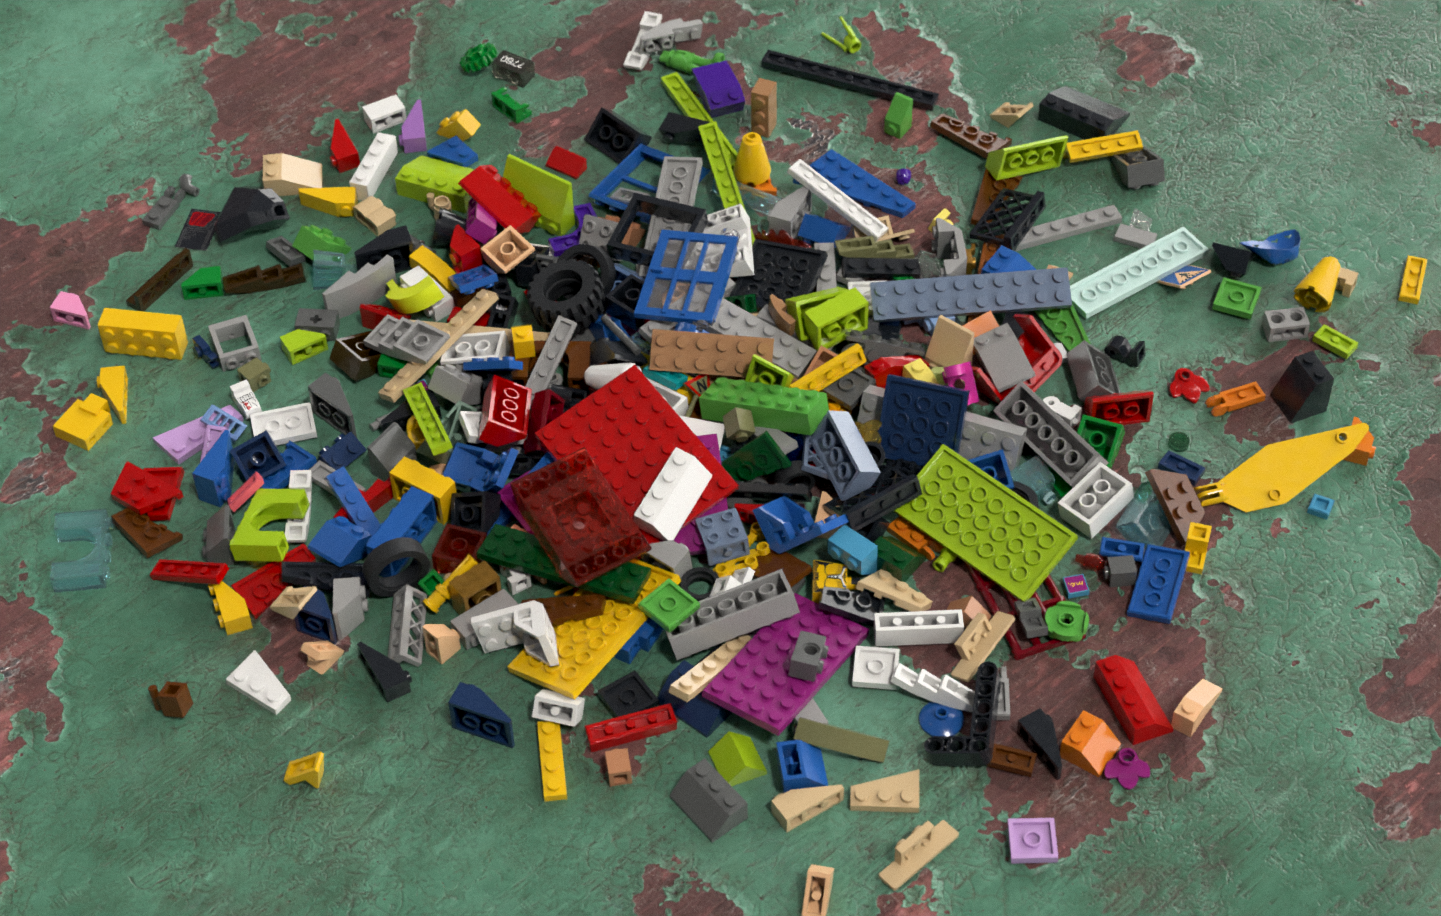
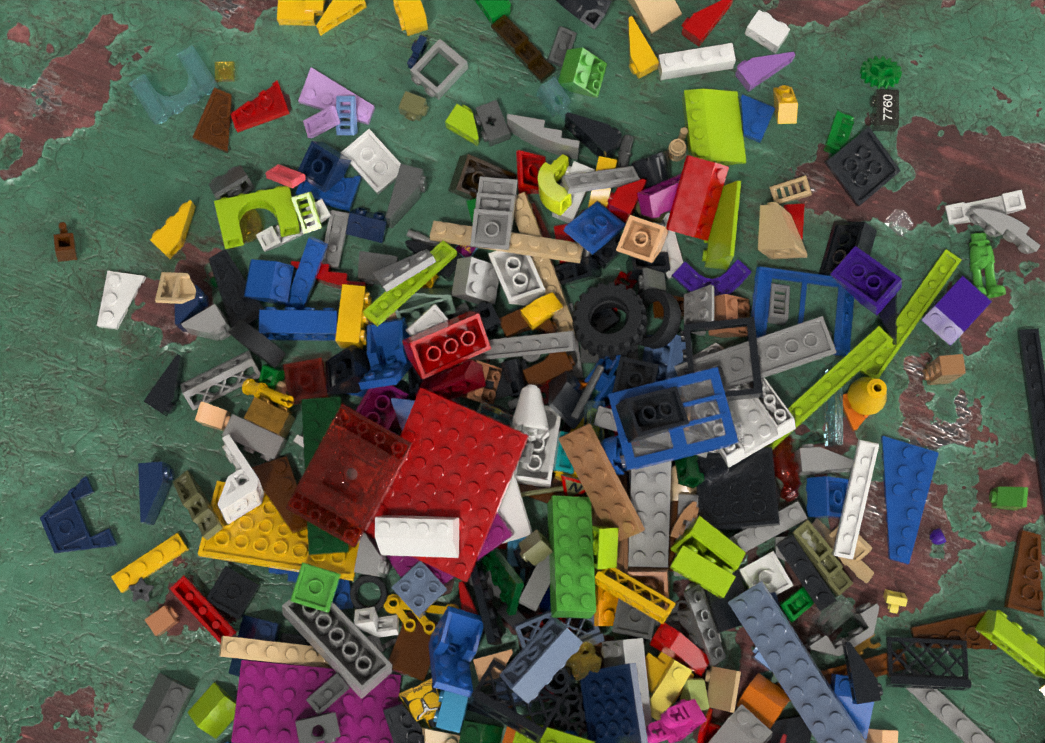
camera: 65 degrees right, 30 degrees up
red wing [110,461,184,515] -> none
red tile [150,559,230,584] -> none
blue slope [192,430,235,508] -> none
white leg [230,379,262,420] -> none
red wing [231,543,316,620] -> none
yellow slope [283,751,324,789] -> none
light nougat slope [301,641,344,674] -> none
tan brick [353,196,396,236] -> none
blue wing [463,357,523,373] -> none
white brick [532,689,585,727] -> none
none -> dark blue wing [40,476,118,554]
none -> black plate [128,577,154,602]
none -> olive slope [173,470,223,540]
none -> clear yellow plate [215,61,235,82]
none -> slope [291,192,322,234]
none -> dark grey plate [305,672,350,715]
none -> light grey wing [373,249,436,292]
none -> light grey tile [562,166,640,194]
none -> black slope [616,386,689,443]
none -> tan slope [758,202,807,259]
none -> tan slope [770,175,812,204]
none -> black plate [824,126,901,206]
none -> dark purple slope [830,246,902,316]
none -> black slope [842,642,883,704]
none -> clear slope [885,209,914,237]

